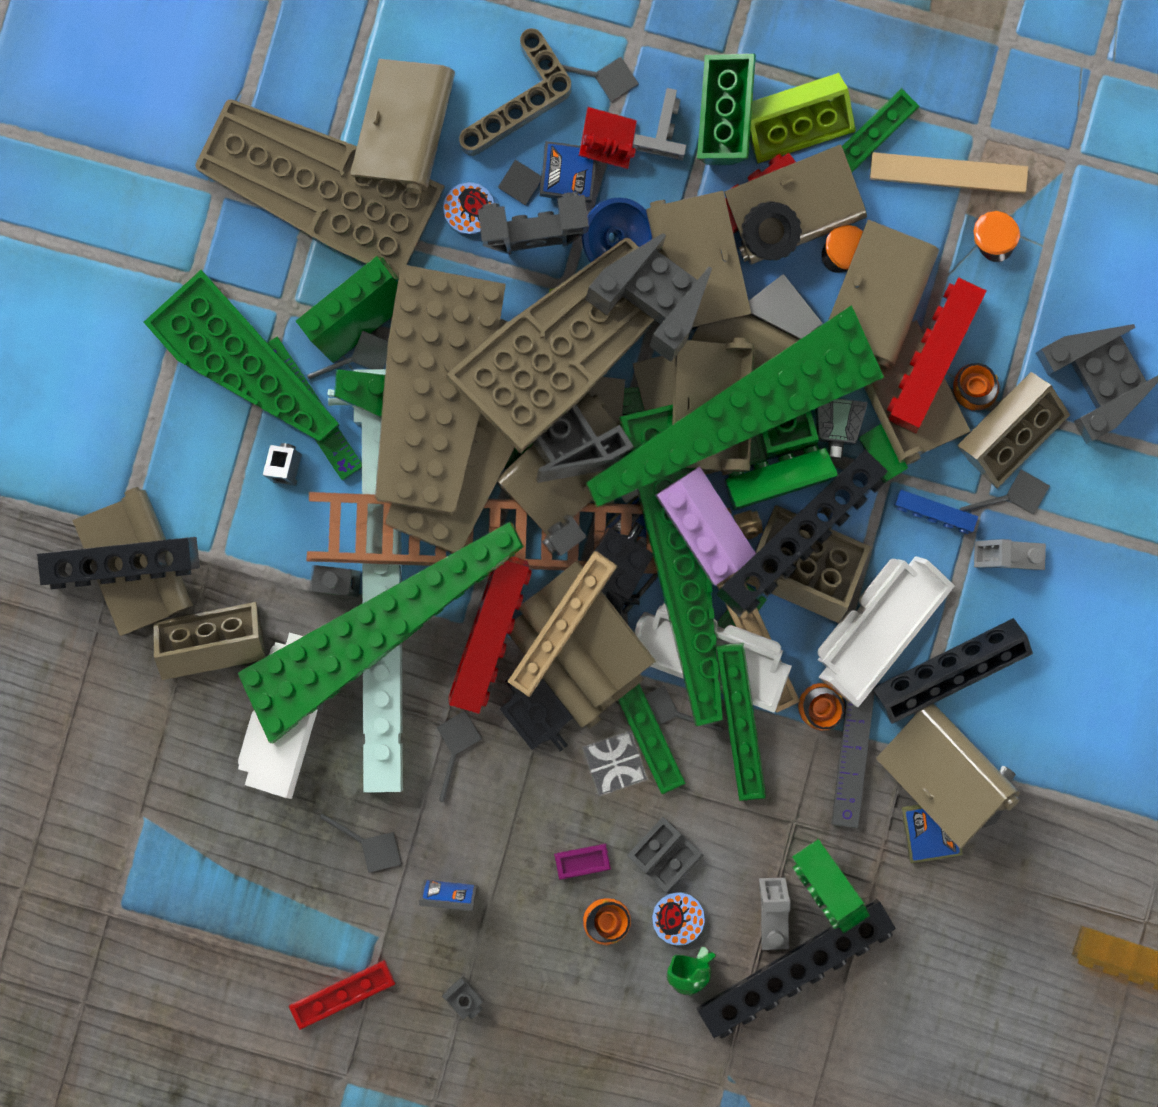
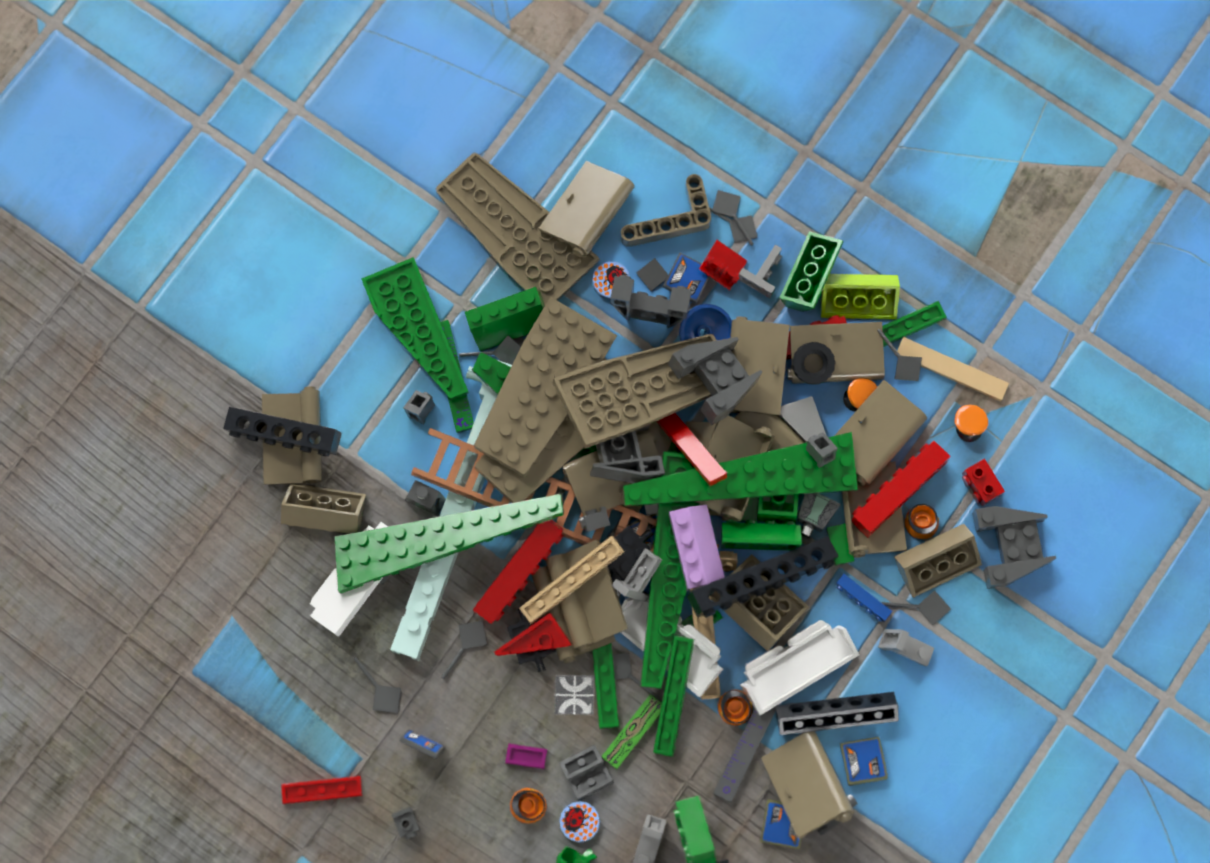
camera: 20 degrees right, 10 degrees down
none -> red wing [494,613,572,656]
none -> bright green tile [601,694,662,769]
none -> light grey bracket [612,549,662,602]
none -> tile [656,413,727,486]
none -> dark grey piece [712,190,754,246]
none -> dark grey brick [806,432,838,468]
none -> slope [840,737,888,786]
none -> dark grey piece [877,329,922,381]
none -> red brick [962,458,1005,506]

